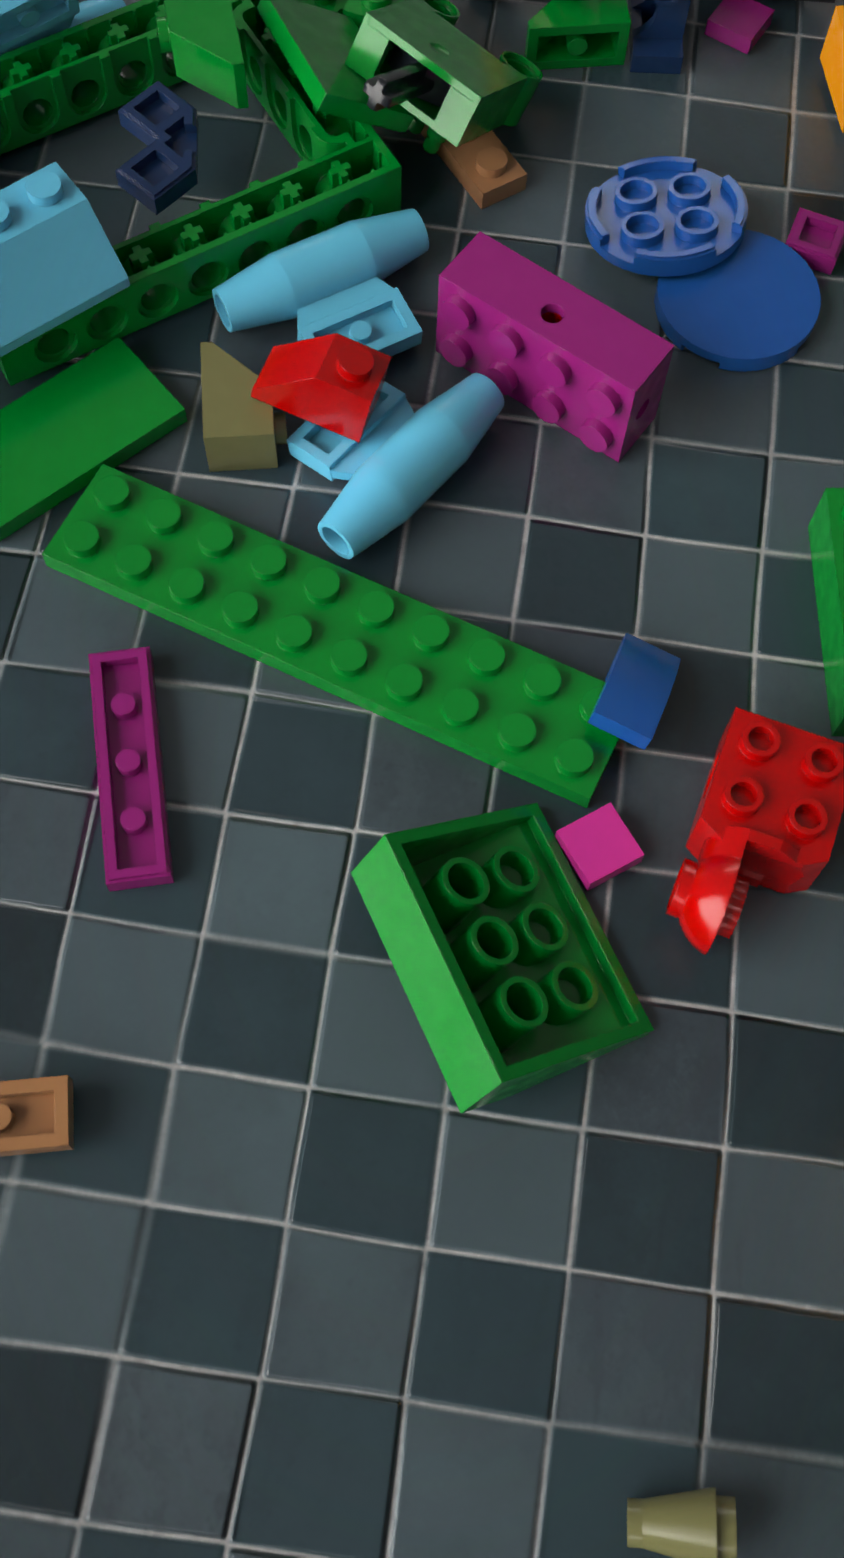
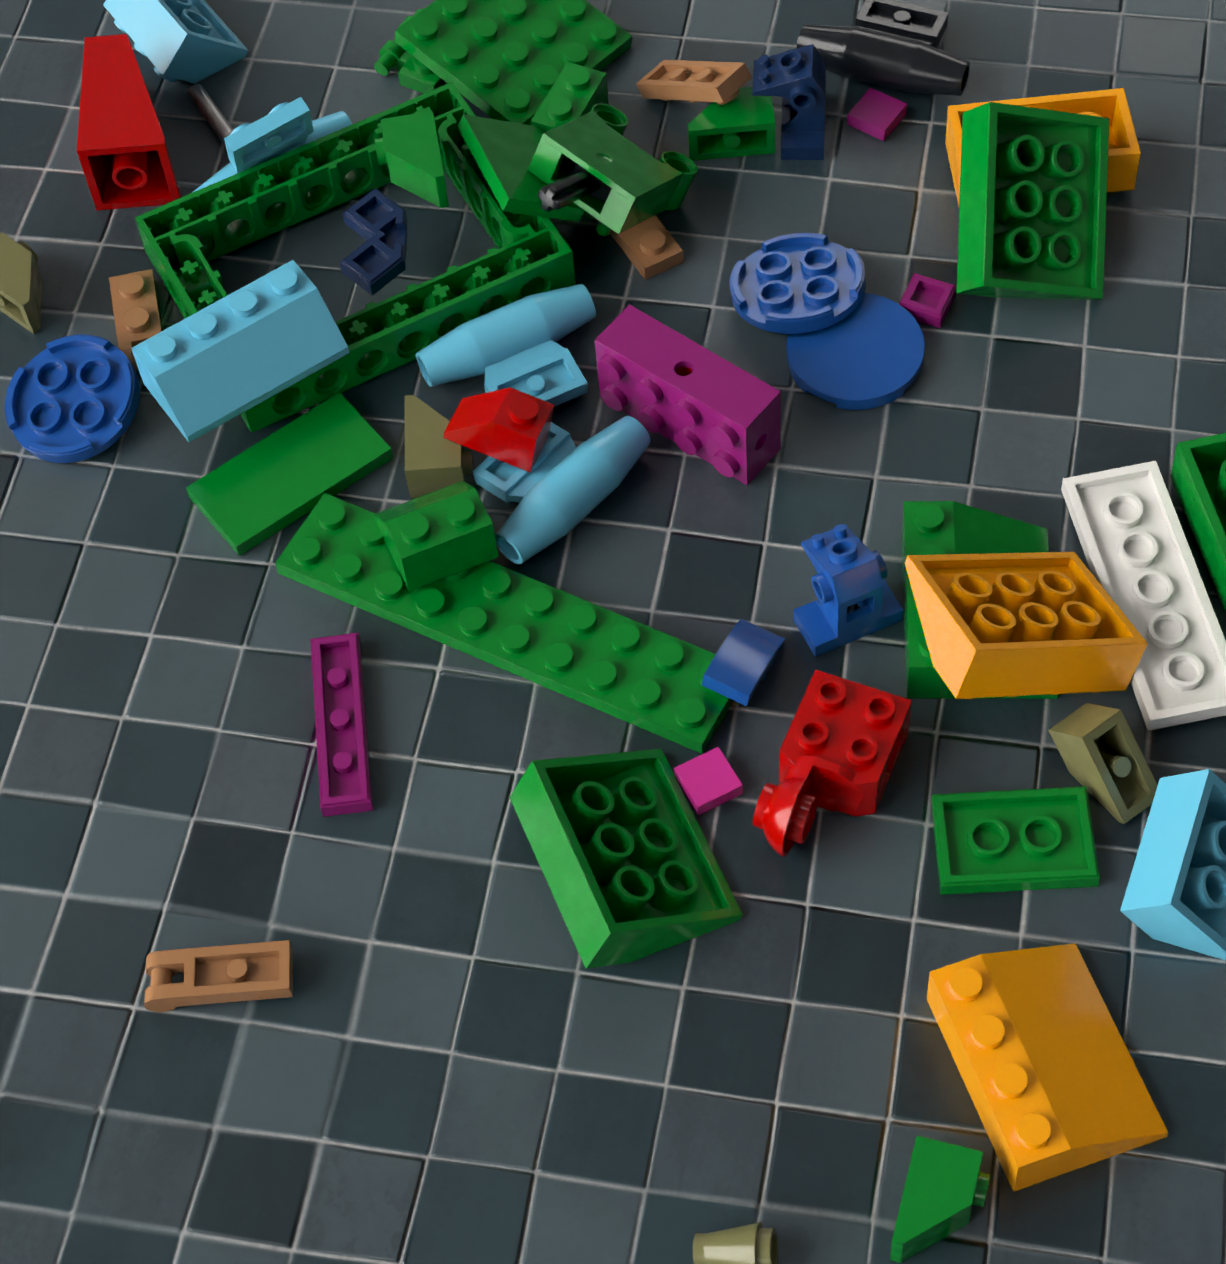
camera: 10 degrees right, 10 degrees down
none -> green slope [374,481,499,591]
none -> blue tile [793,524,903,657]

